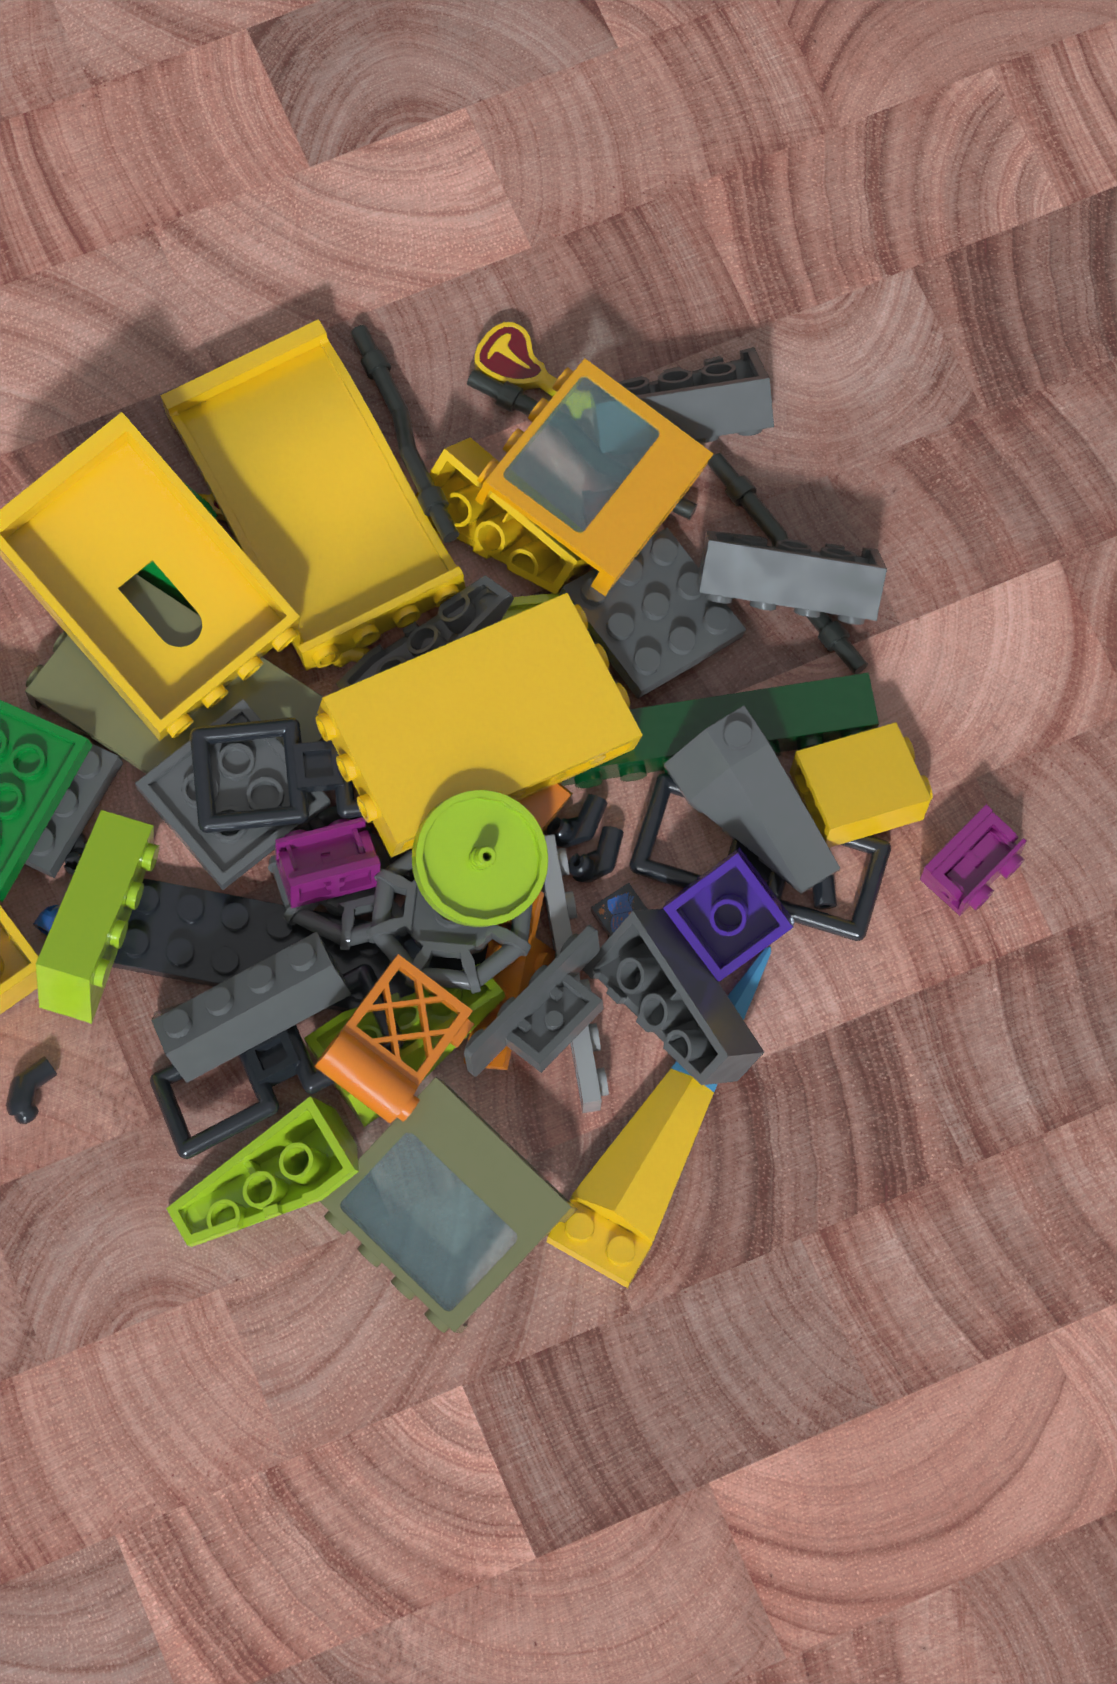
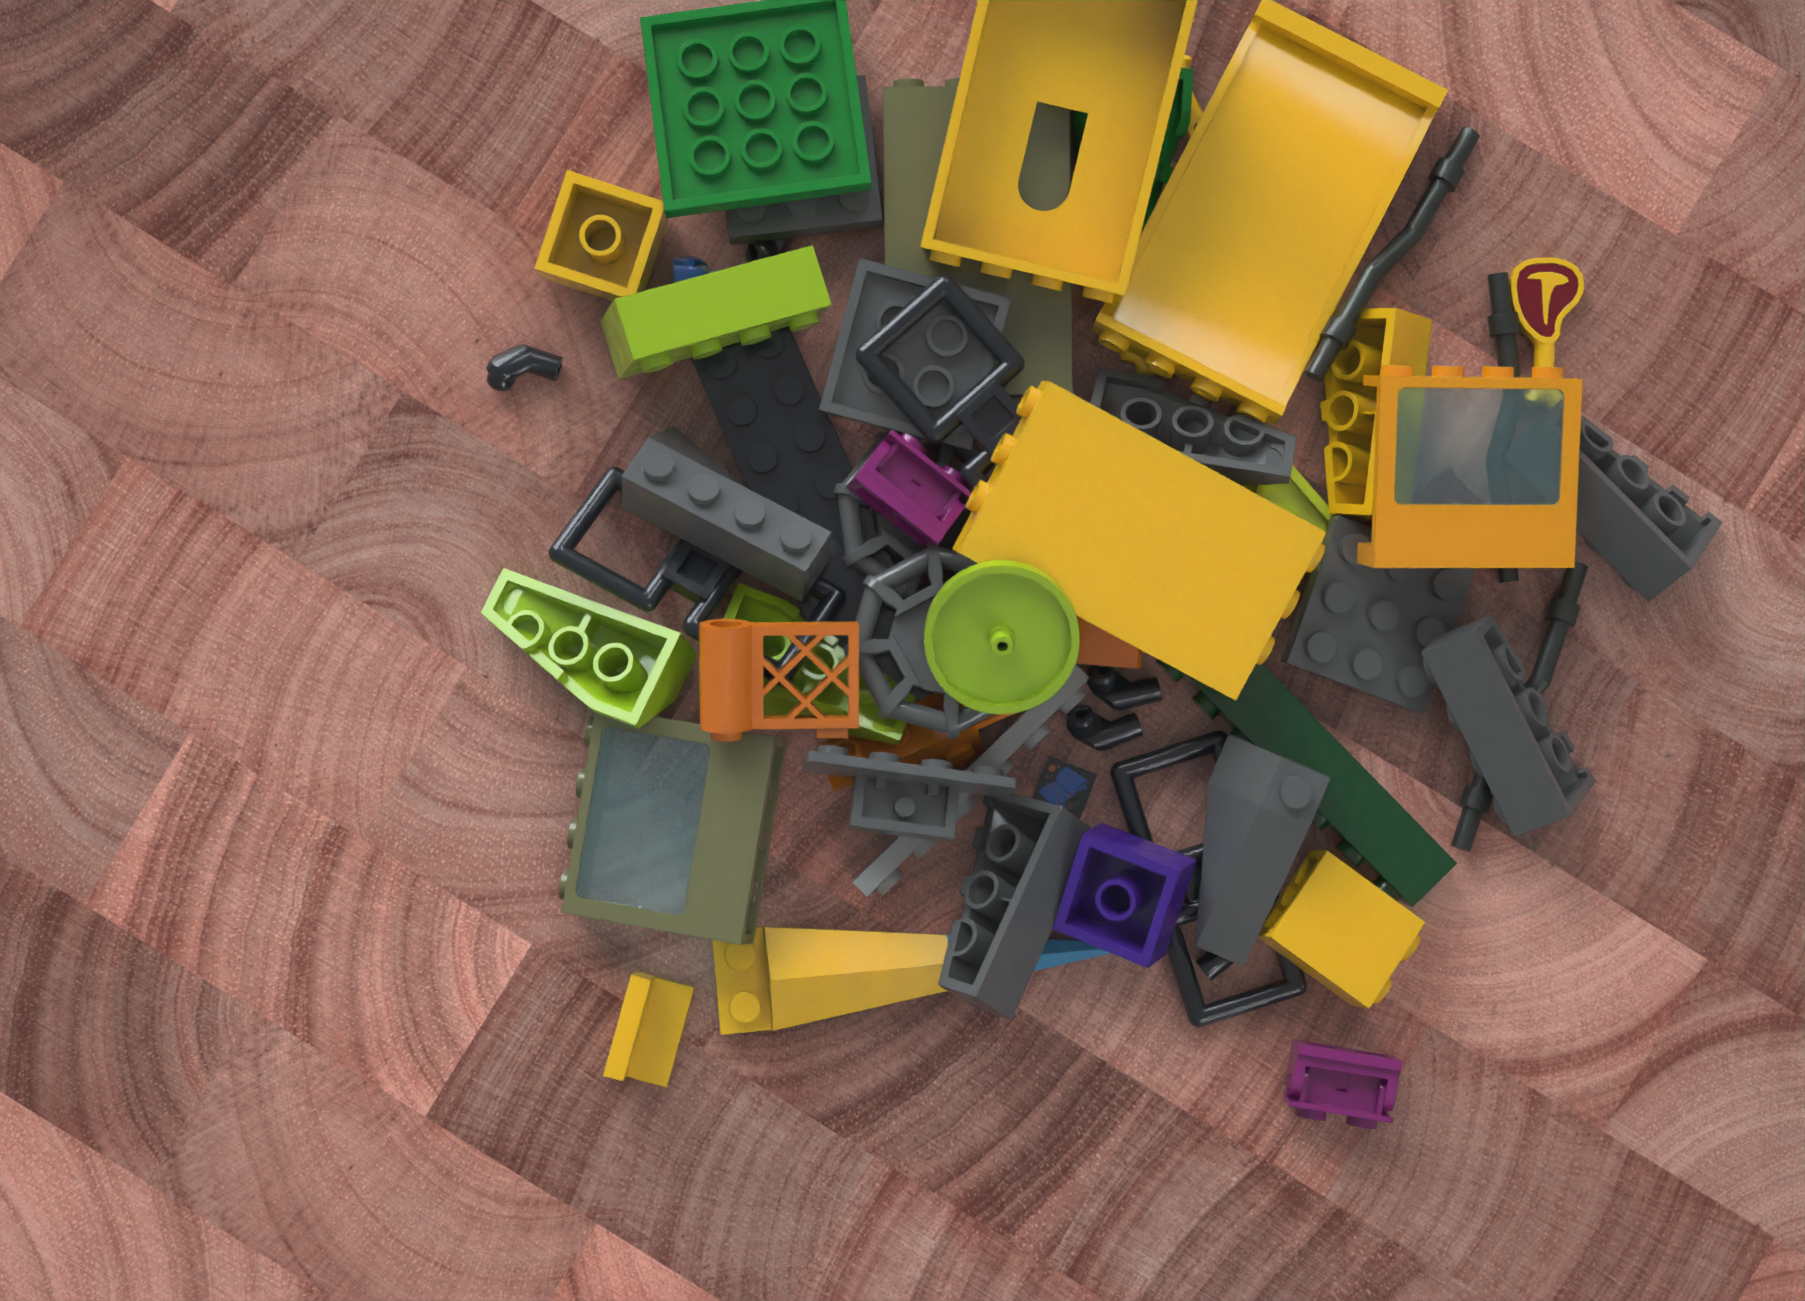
camera: 55 degrees right, 15 degrees up
none -> yellow panel [603,971,695,1088]

